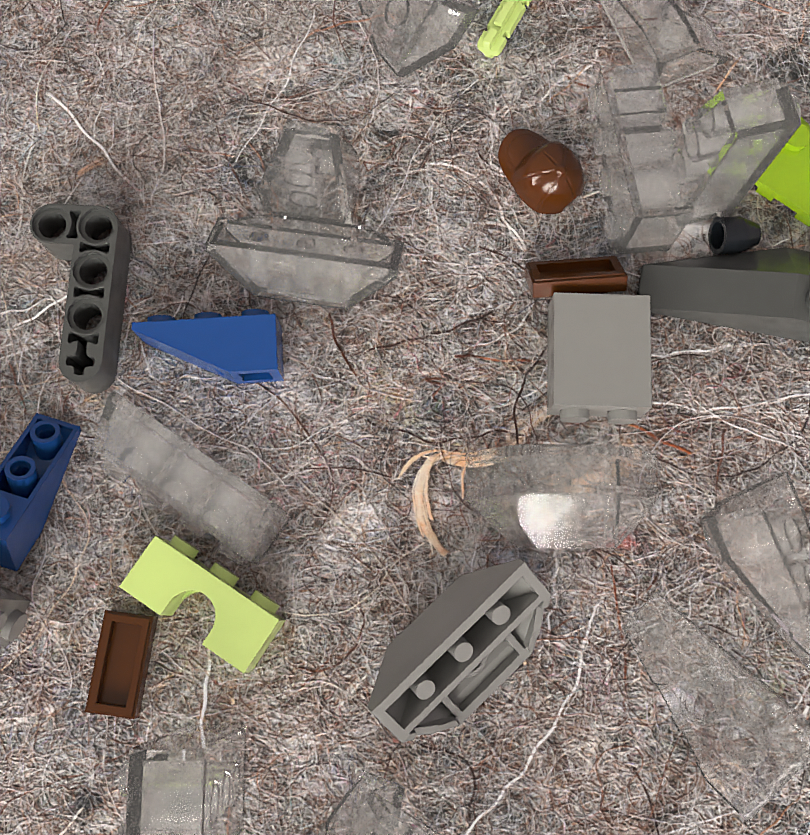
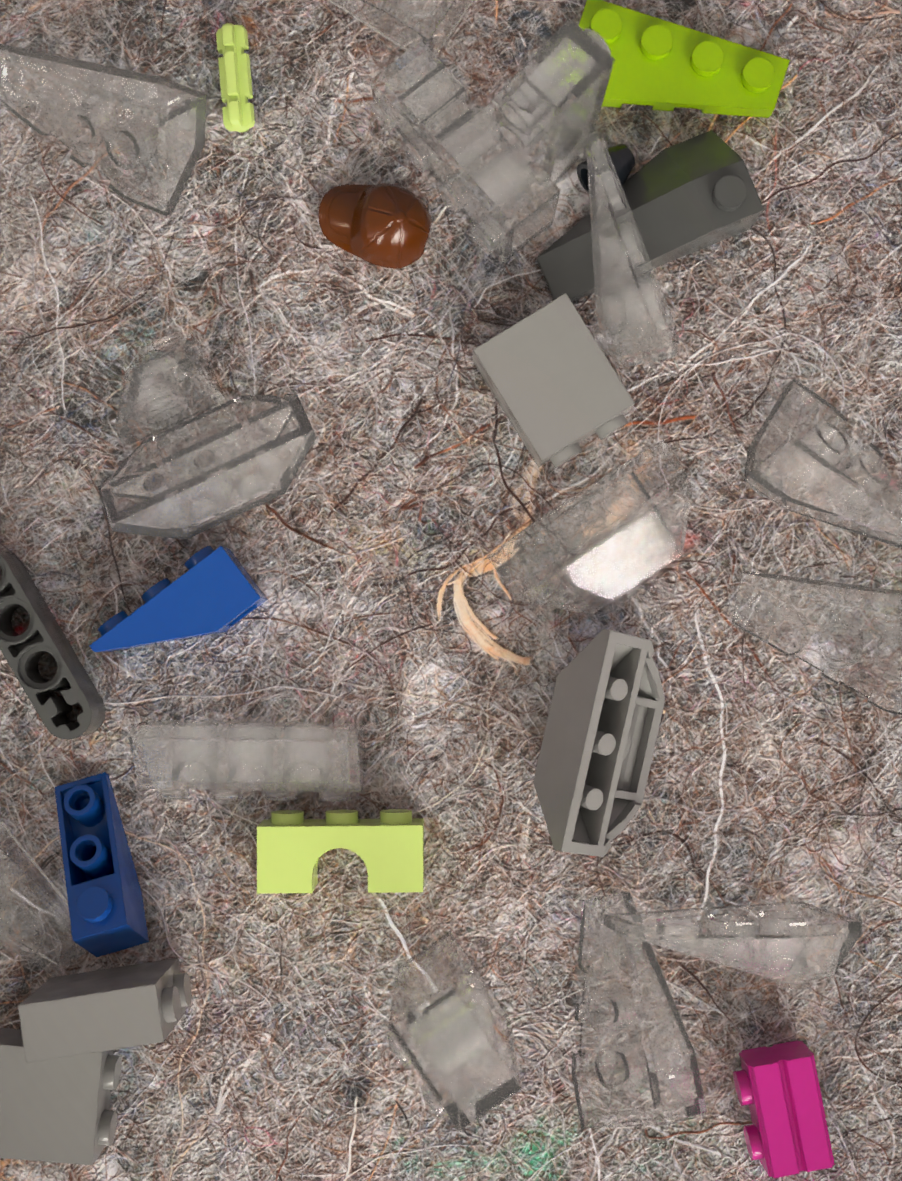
camera: 35 degrees left, 10 degrees up
reddish brown tile [85,610,158,719] -> none
reddish brown tile [525,256,628,298] -> none
none -> clear wedge [586,128,679,369]

